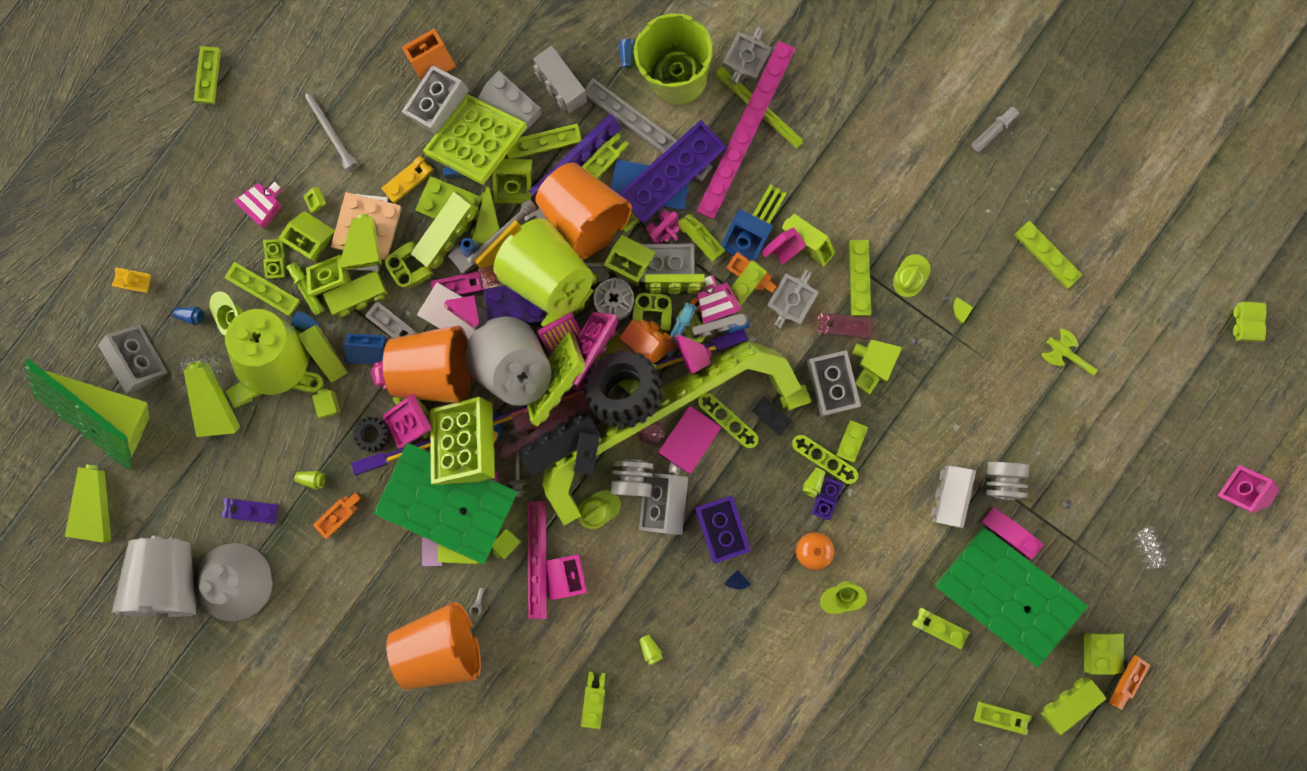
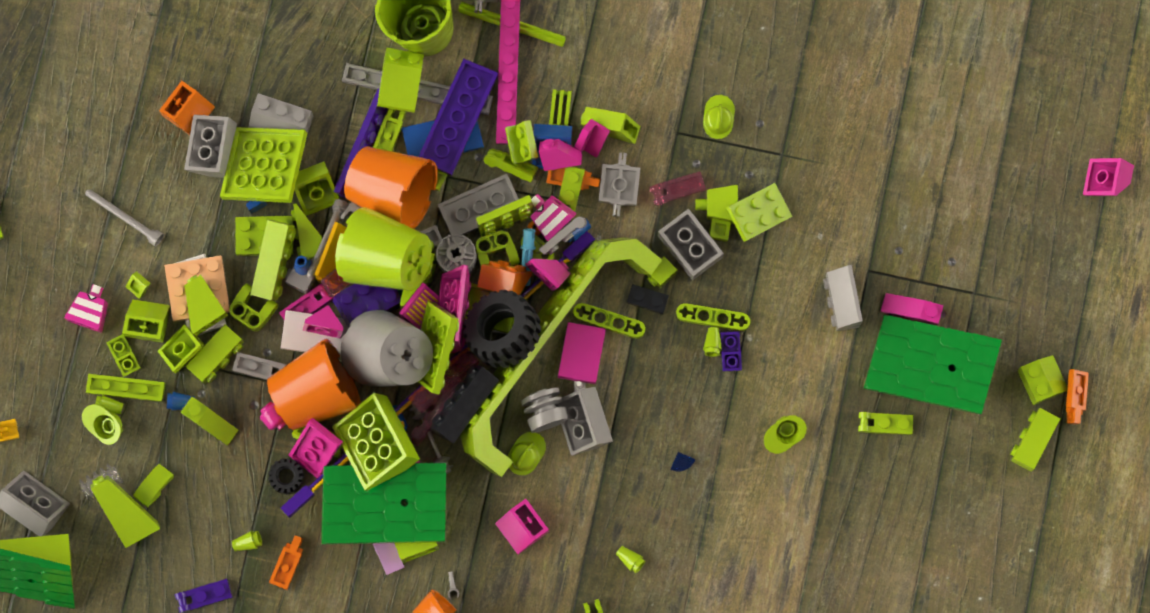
camera: 20 degrees left, 5 degrees down
blue cone [173,307,204,325] -> none
lime cone [225,309,310,395] -> none
lime axle [286,262,324,315] -> none
lime plate [291,371,324,394] -> none
lime brick [312,388,341,419] -> none
blue panel [344,333,387,365] -> none
yellow plate [381,155,434,204] -> none
lime brick [491,529,522,559] -> none
lime plate [507,123,582,159] -> none
dark pink tile [528,501,547,619] -> none
light grey brick [533,45,587,114] -> none
black plate [573,432,600,475] -> none
lime slope [604,235,656,286] -> none
blue cone [618,39,635,68] -> none
clear pink head [636,420,666,445] -> none
dark pink hips [646,210,680,244] -> none
dark purple brick [695,496,751,564] -> none
orange cylinder [795,532,835,571] -> none
lime plate [836,420,868,463] -> none
lime plate [849,240,871,316] -> none
lime tile [953,297,973,324] -> none
lime plate [974,701,1032,735] -> none
light grey wheel [986,462,1029,500] -> none
lime plate [1014,221,1082,289] -> none
lime piece [1041,328,1098,376] -> none
clear piece [1133,526,1169,570] -> none
lime brick [1233,302,1266,343] -> none
none -> lime cone [95,395,124,414]
none -> lime slope [377,47,424,113]
none -> lime bracket [505,120,538,164]
none -> dark pink slope [539,139,582,171]
none -> lime plate [726,183,793,242]

